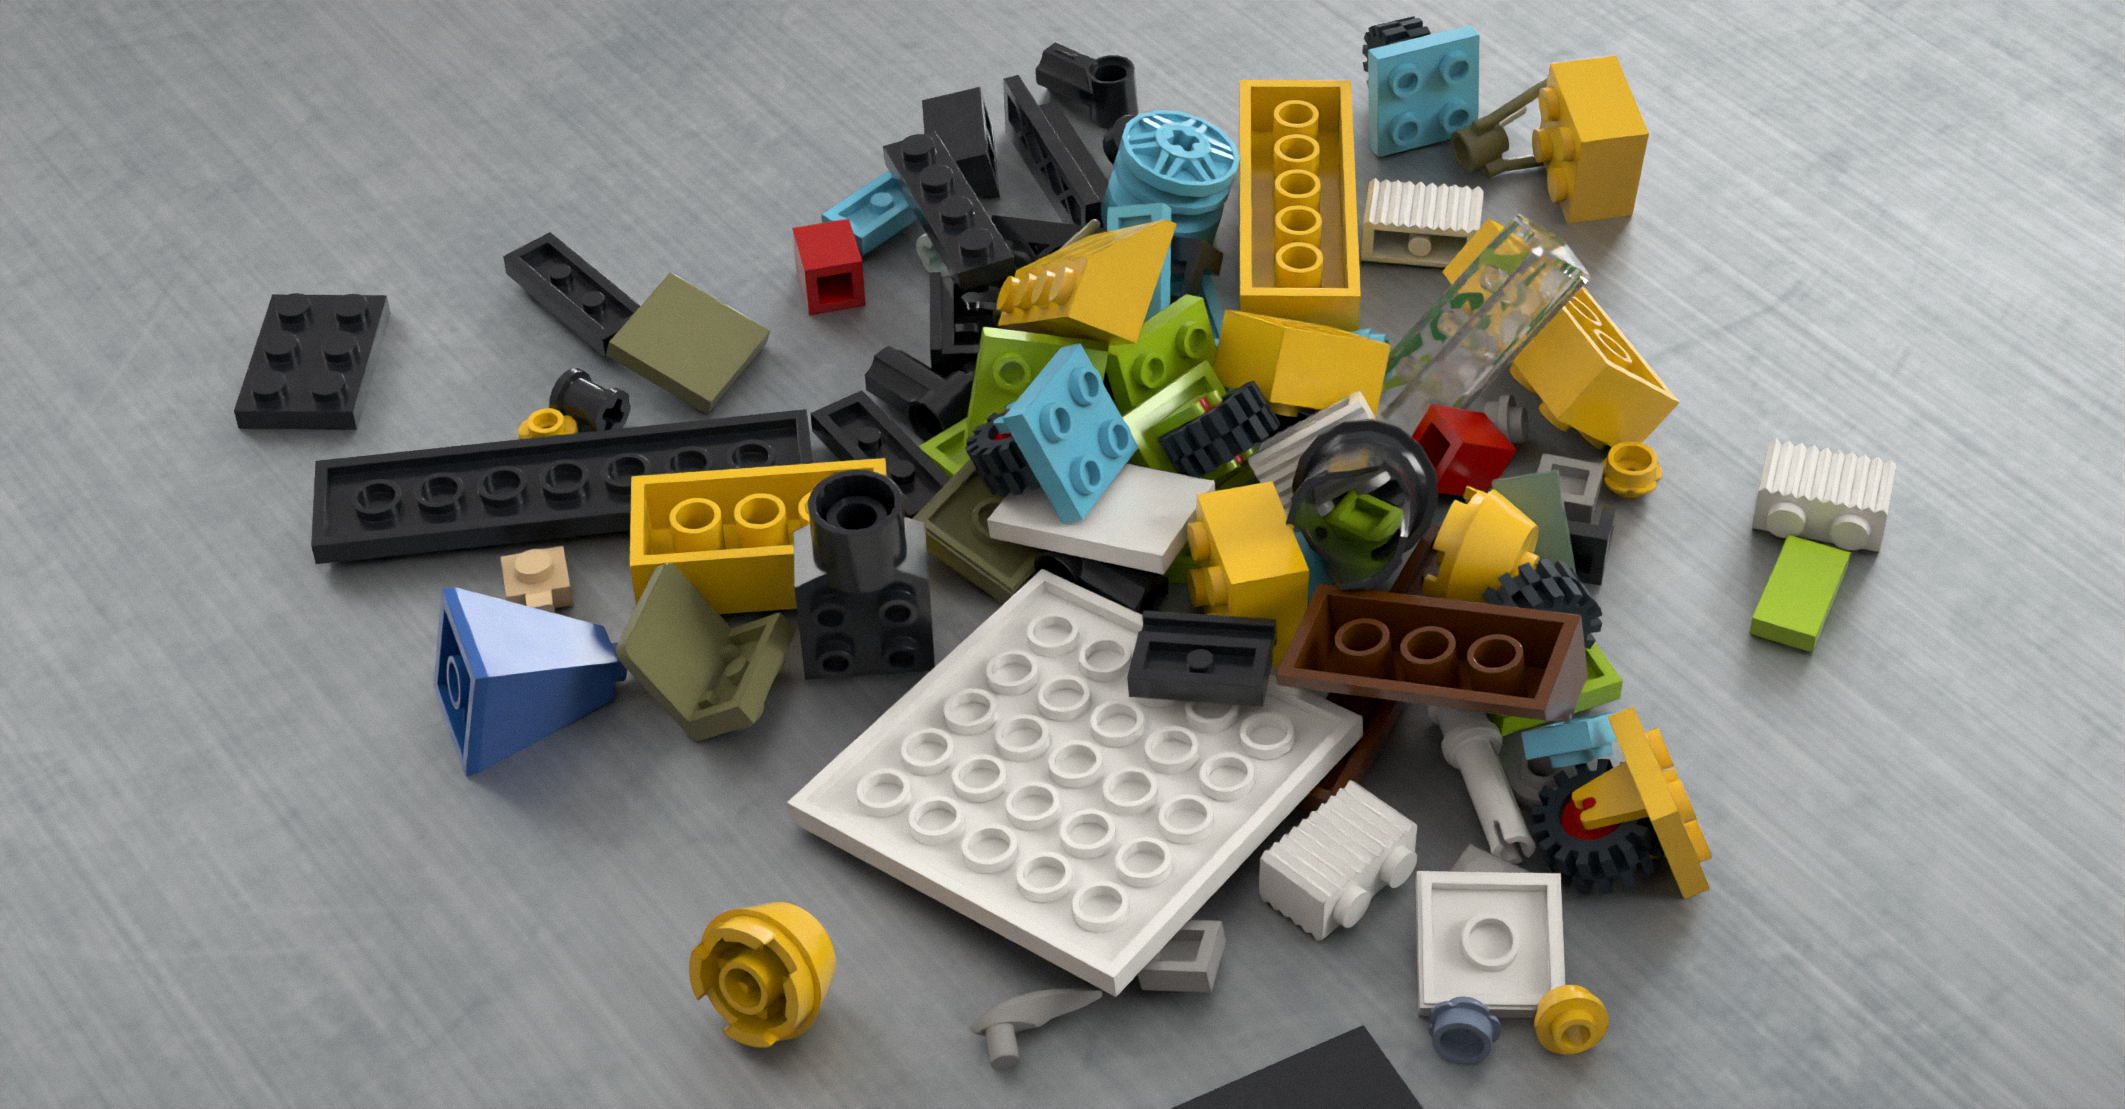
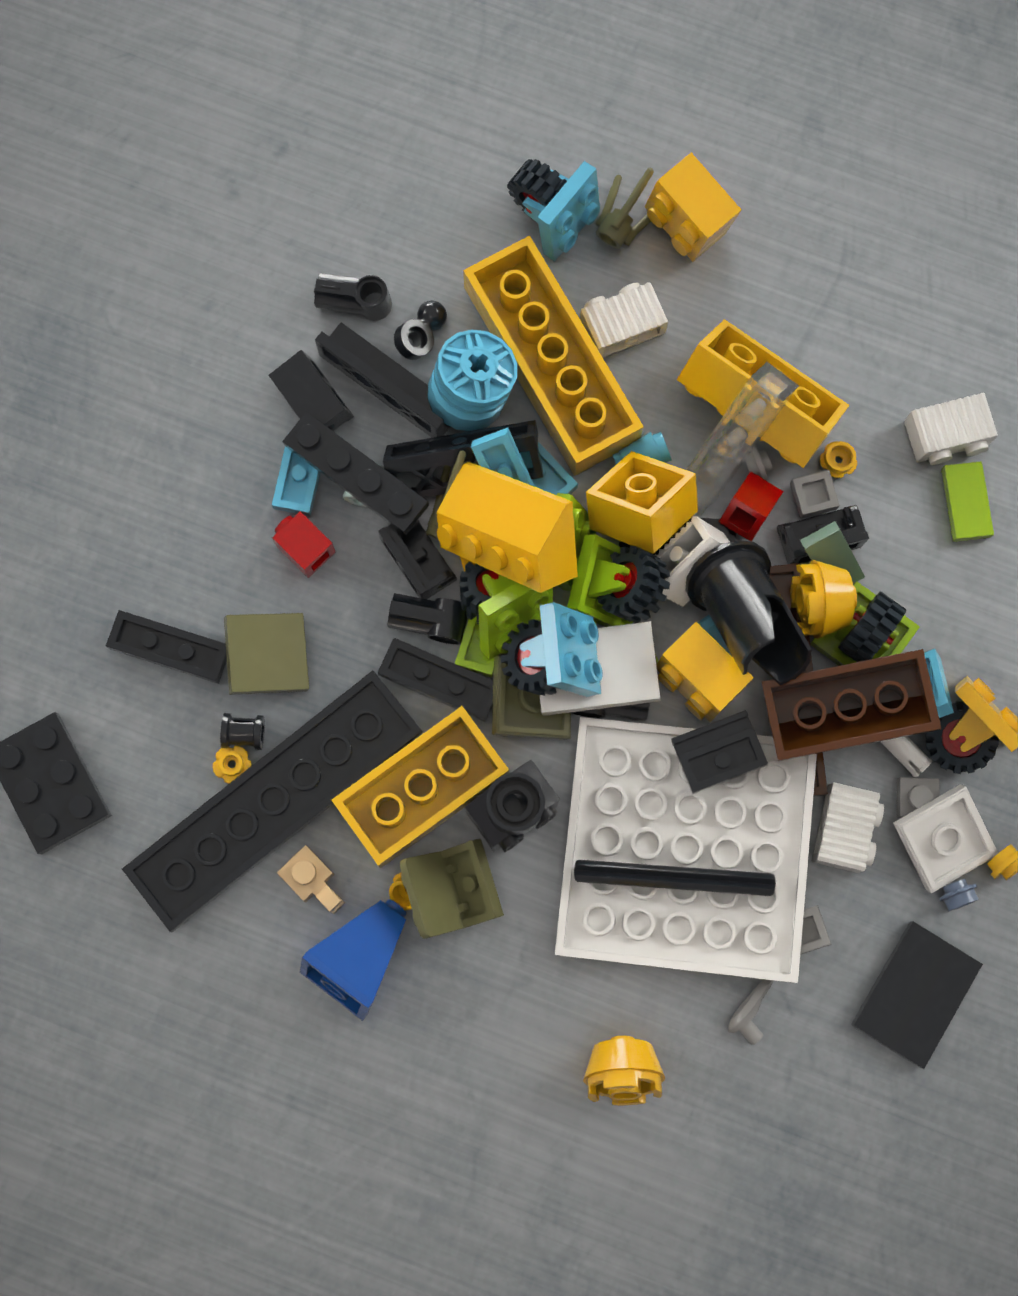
camera: 35 degrees left, 35 degrees up
none -> black axle [574,860,776,896]

